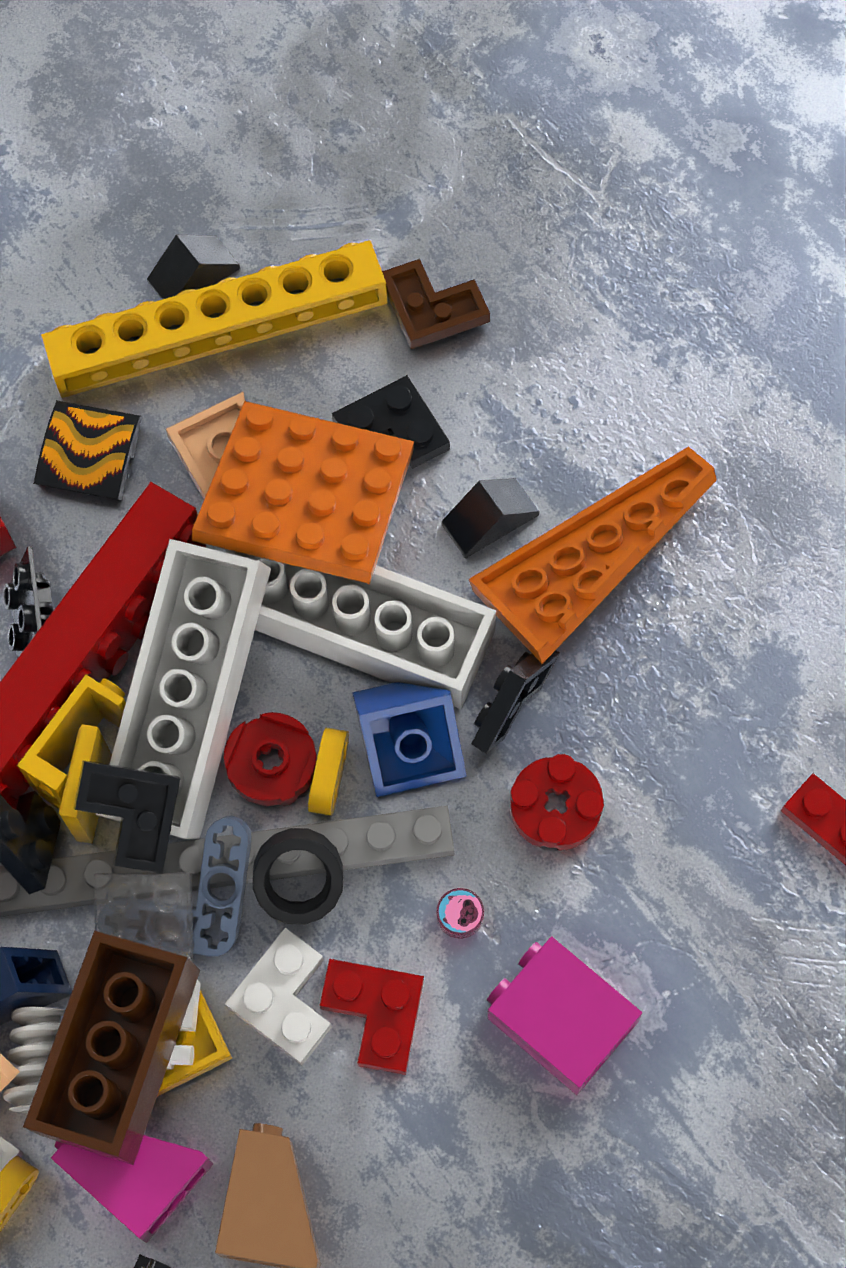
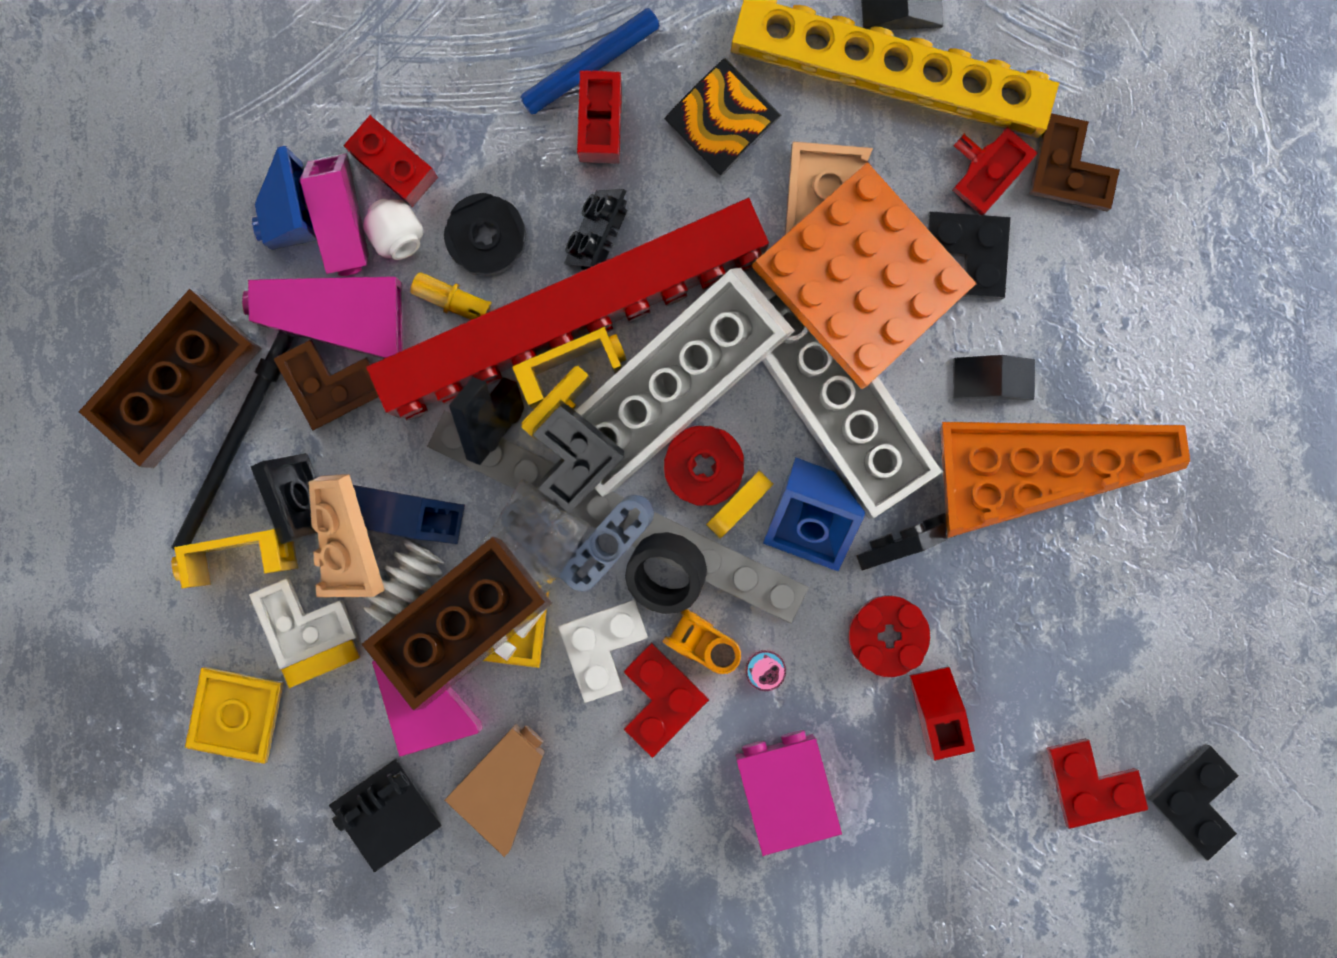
camera: 30 degrees right, 20 degrees up
none -> light orange piece [662,609,741,674]
none -> red slope [909,666,975,761]
none -> red plate [952,127,1038,215]

